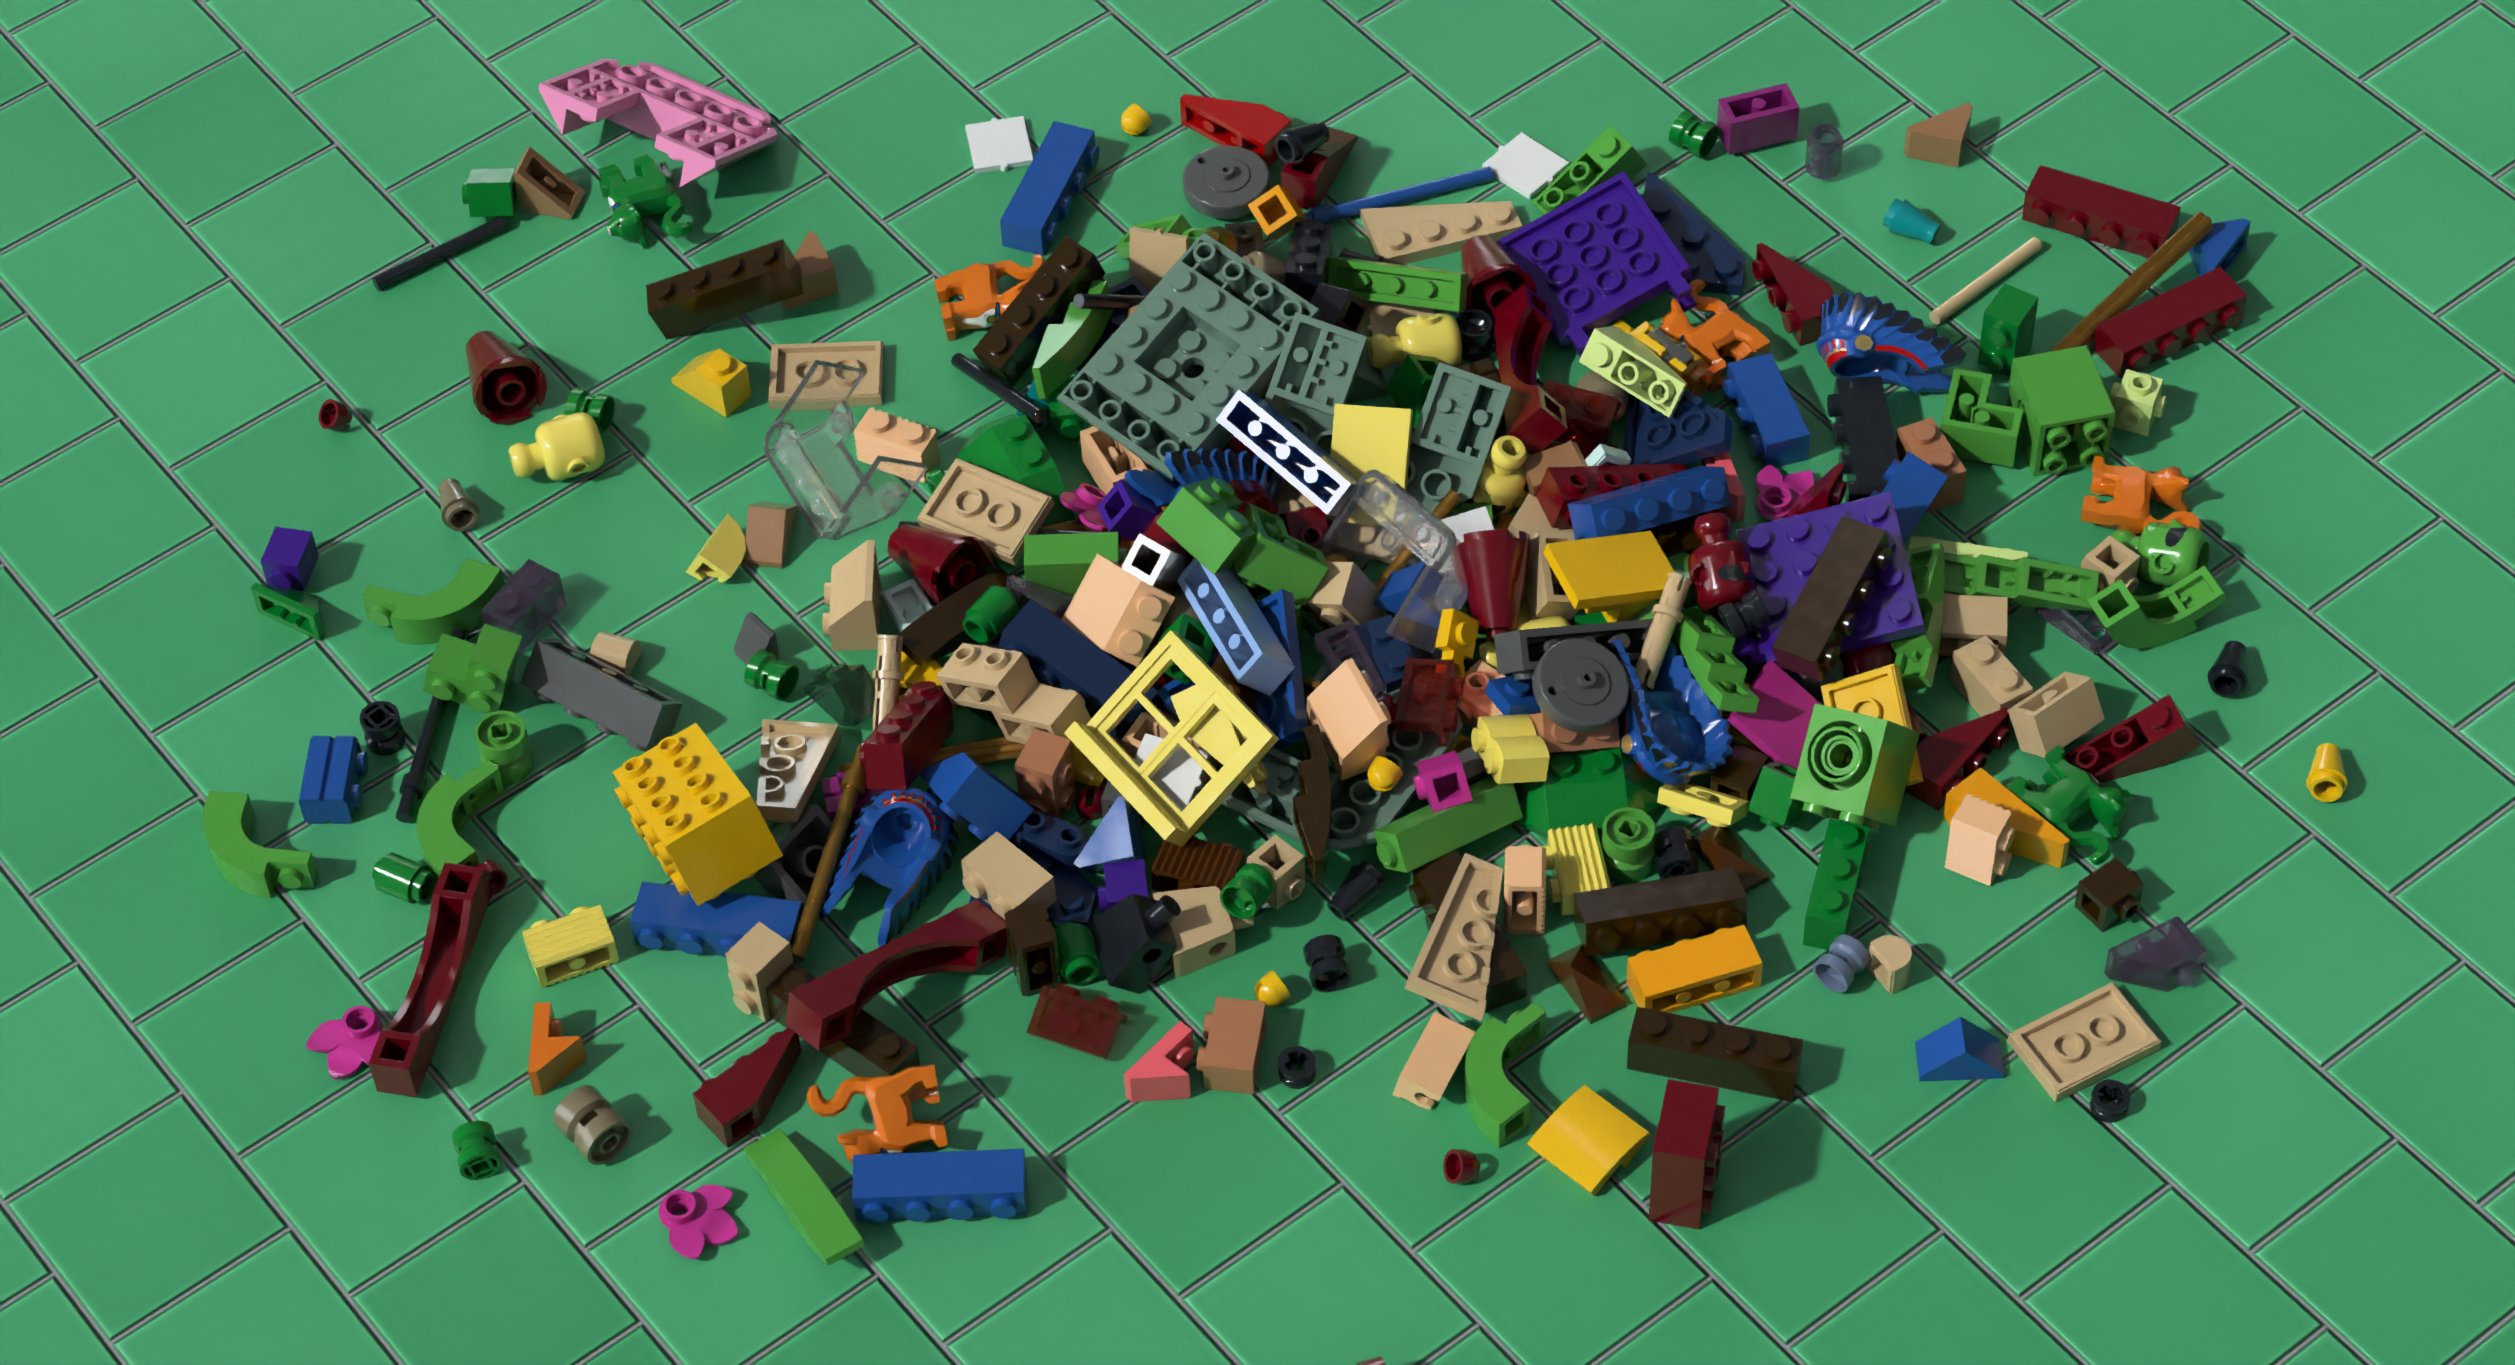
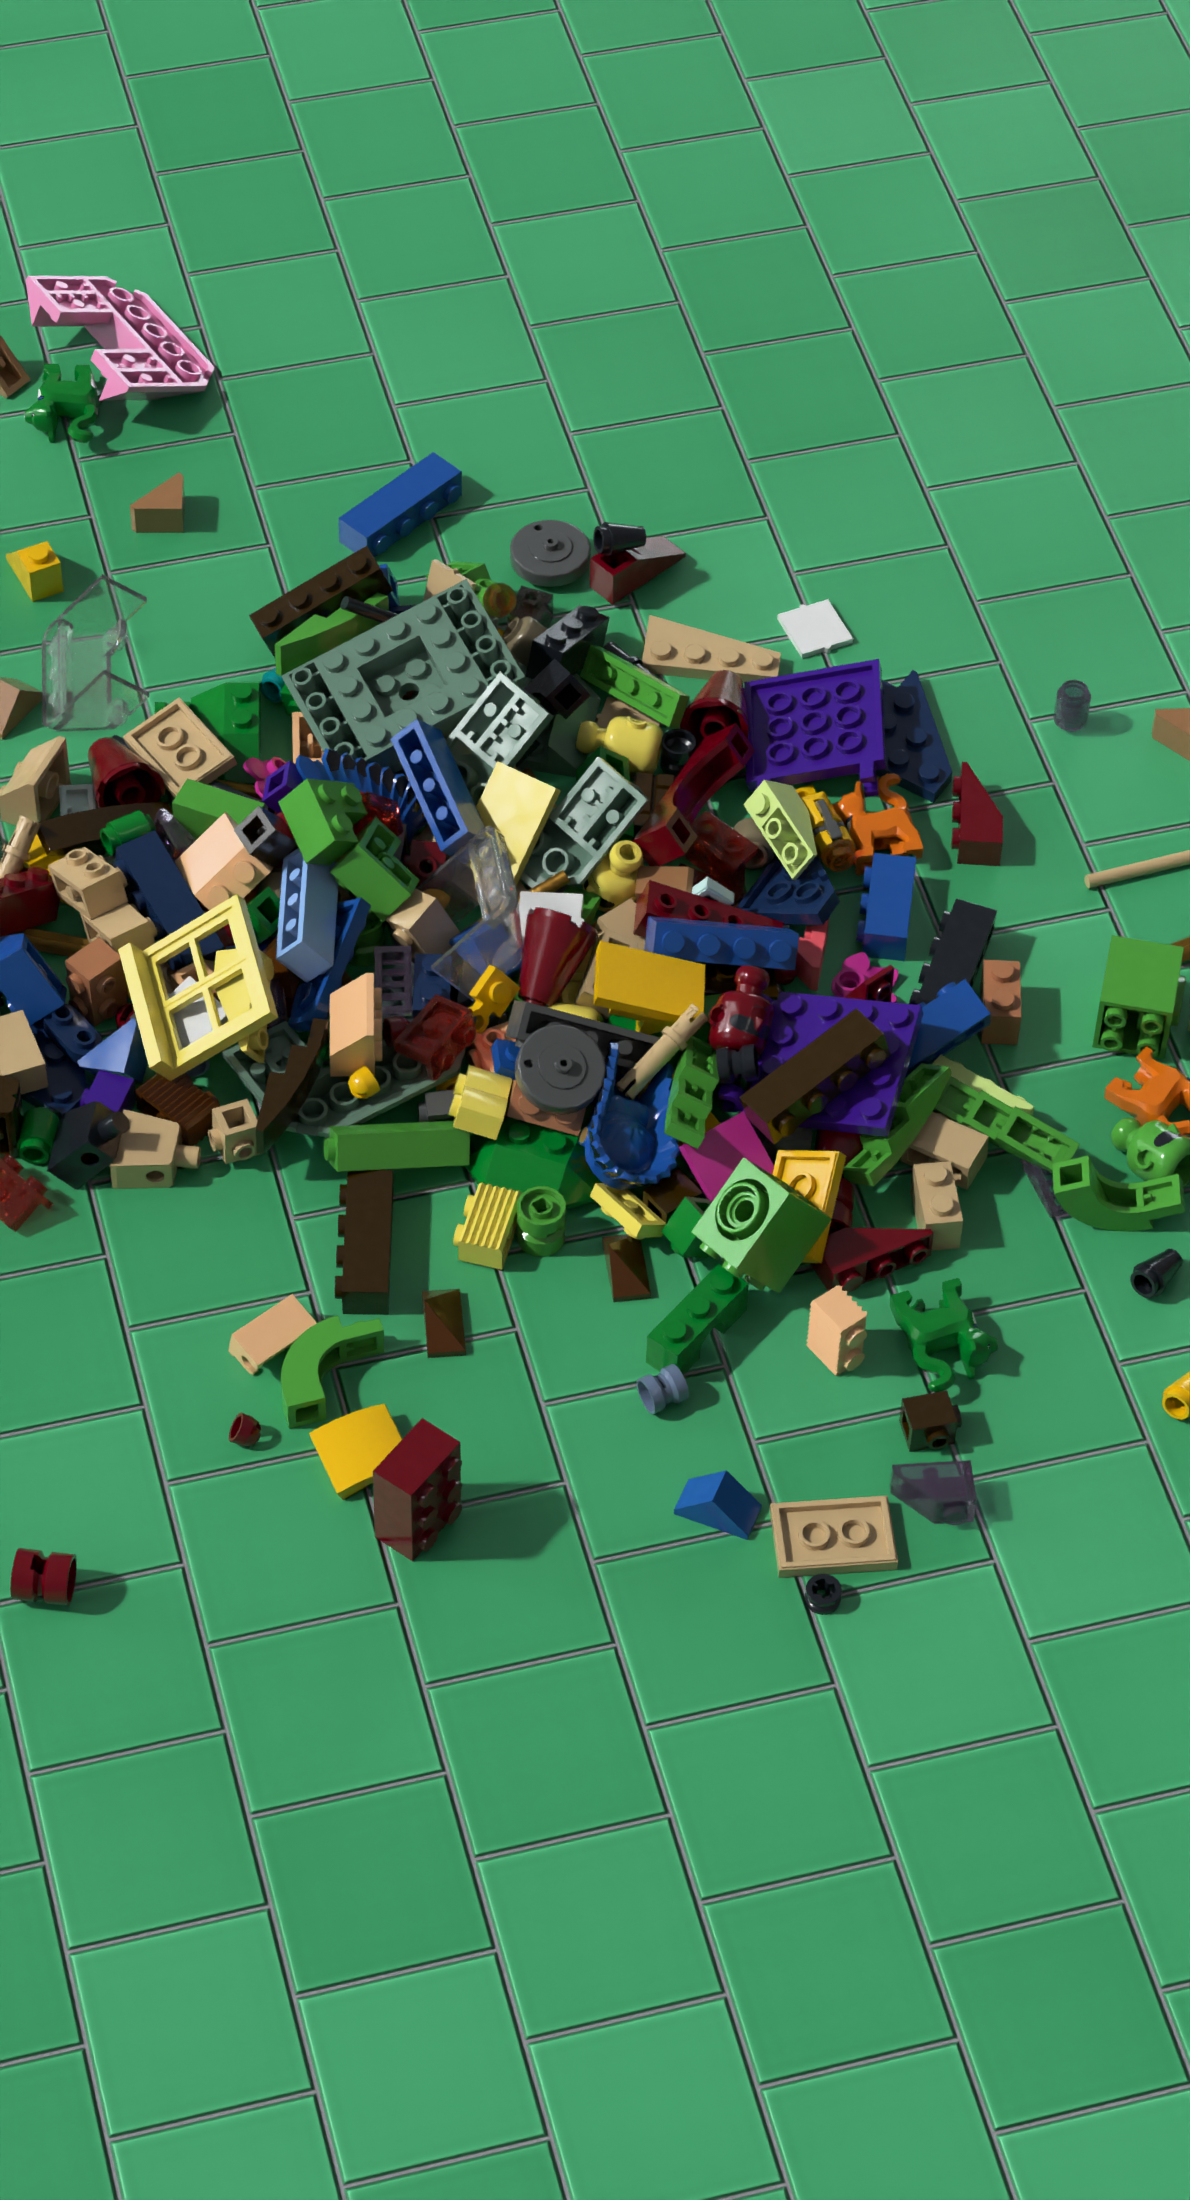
camera: 20 degrees right, 0 degrees up
dark brown brick [646,239,803,340] -> none
tan tile [768,341,884,409] -> none
light nougat brick [853,407,940,483] -> none
orange animal [934,254,1046,341] -> none
black bar [951,353,1046,423] -> none
white piece [965,116,1033,174] -> none
yellow hinge [1121,103,1152,135] -> none
coral slope [1124,1021,1194,1102] -> none
red slope [1180,94,1292,167] -> none
nougat brick [1196,996,1267,1095] -> none
green wheel [1220,863,1276,920] -> none
light orange brick [1248,185,1307,239] -> none
yellow hinge [1254,970,1291,1007] -> none
black bush [1278,1046,1316,1089] -> none
blue bar [1289,166,1493,232] -> none
black wheel [1303,935,1352,993] -> none
black cone [1327,860,1386,921] -> none
tan wing [1404,853,1503,1021] -> none
dark pink brick [1413,751,1472,812] -> none
light nougat brick [1503,845,1546,935] -> none
bright green slope [1532,125,1647,215] -> none
dark brown brick [1574,867,1747,956] -> none
light orange brick [1626,925,1763,1013] -> none
dark brown brick [1627,1007,1803,1102] -> none
black wheel [1654,827,1699,879] -> none
green wheel [1669,110,1719,159] -> none
magenta brick [1717,83,1800,155] -> none
blue piece [1816,290,1966,394] -> none
tan brick [1867,935,1912,995] -> none
teal cone [1883,198,1941,244] -> none
bright green brick [1940,368,2024,468] -> none
light orange slope [1943,767,2070,868] -> none
green brick [1978,283,2039,377] -> none
tan brick [2008,671,2105,758] -> none
dark red slope [2065,695,2201,783] -> none
tan brick [2080,535,2140,594] -> none

